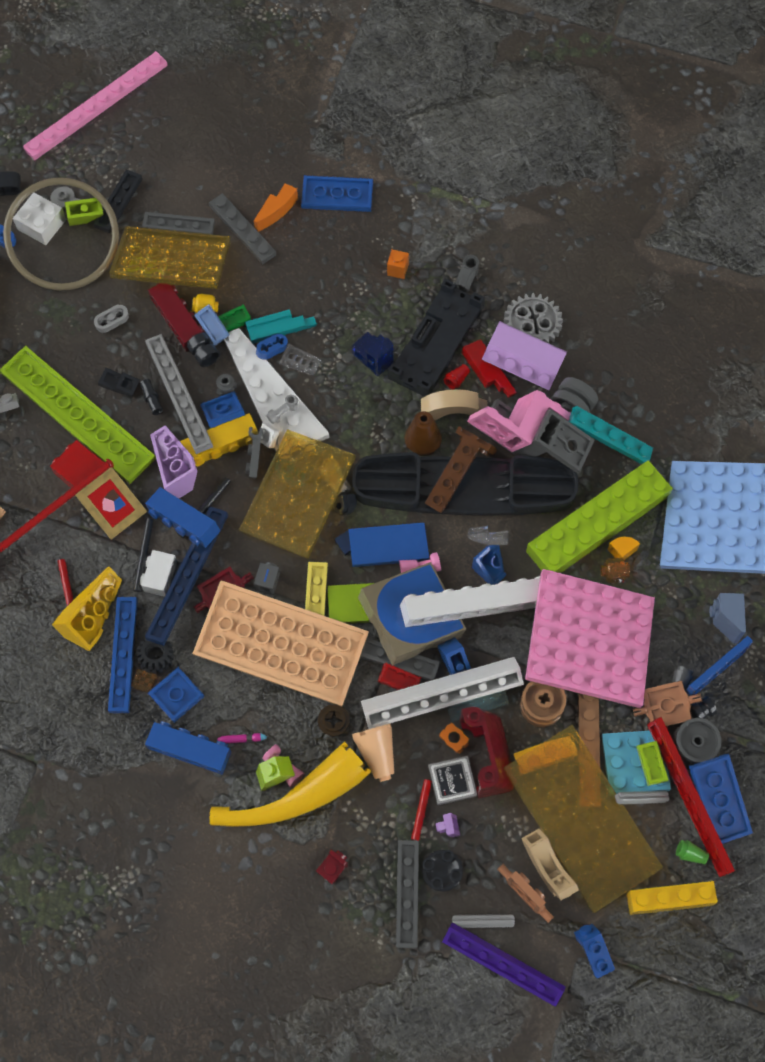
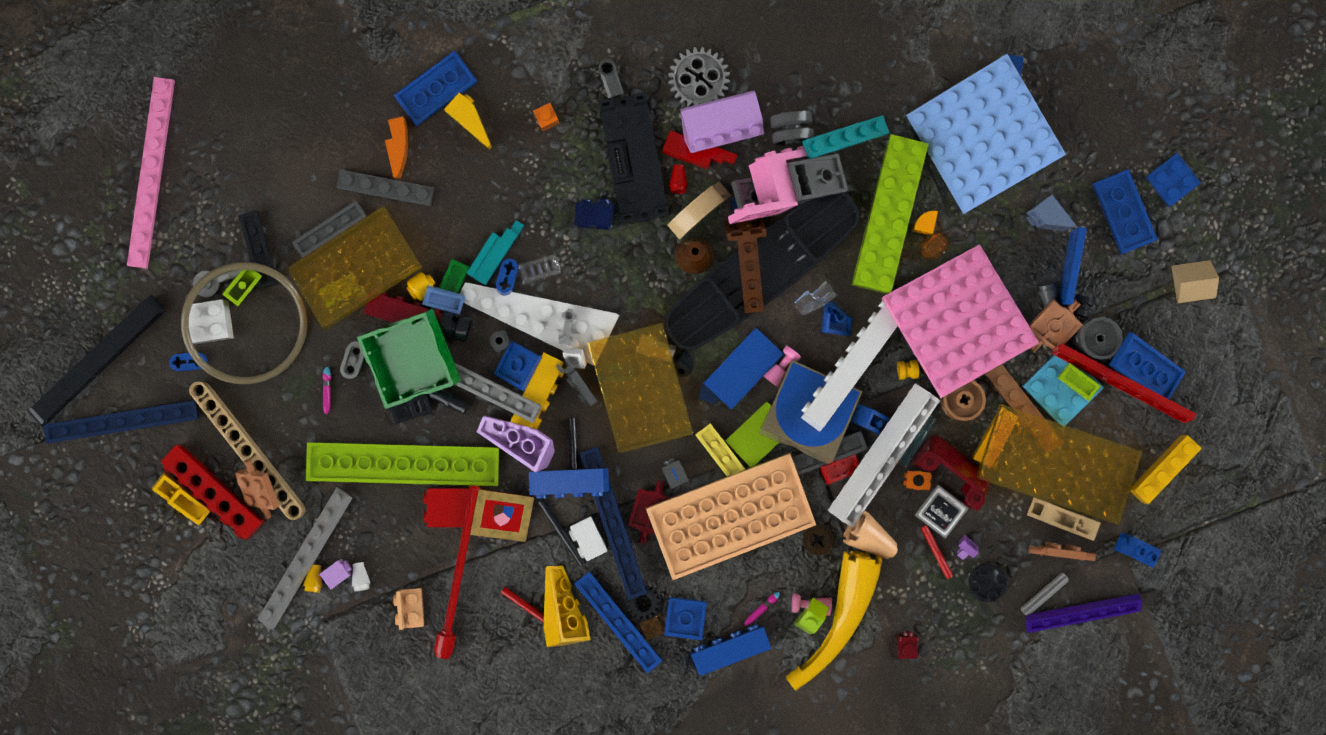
camera: 35 degrees left, 20 degrees up
dark grey plate [396,840,419,949] -> none
light grey axle [615,791,670,804] -> none
bright green cone [676,840,709,865] -> none
none -> dark pink piece [322,367,332,414]
none -> green tile [357,308,461,409]
none -> yellow slope [444,93,492,150]
none -> yellow wheel [897,360,919,380]

